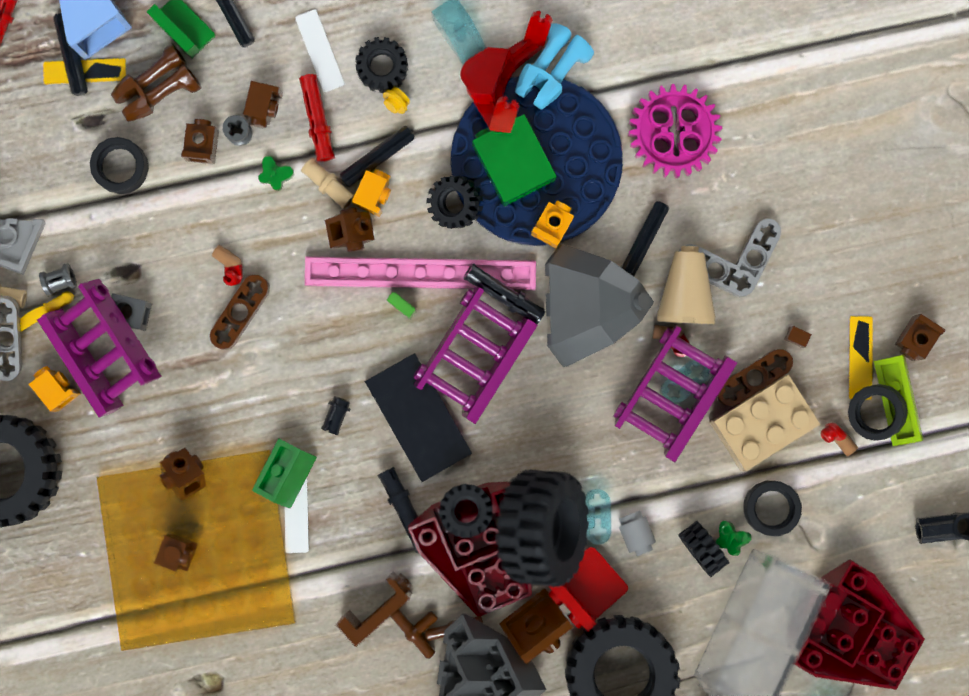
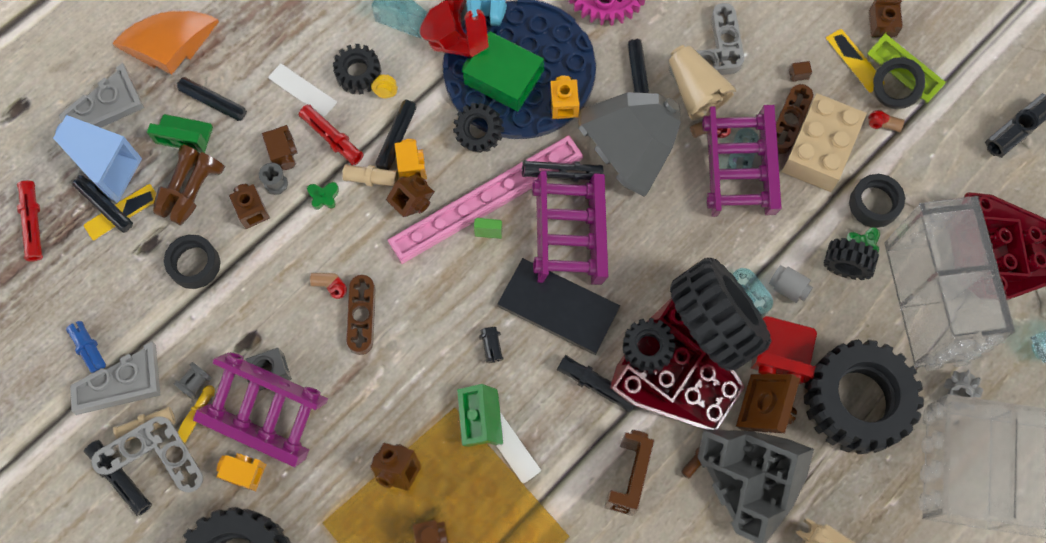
camera: 30 degrees left, 15 degrees down
reddish brown piece [390,609,438,659] -> none

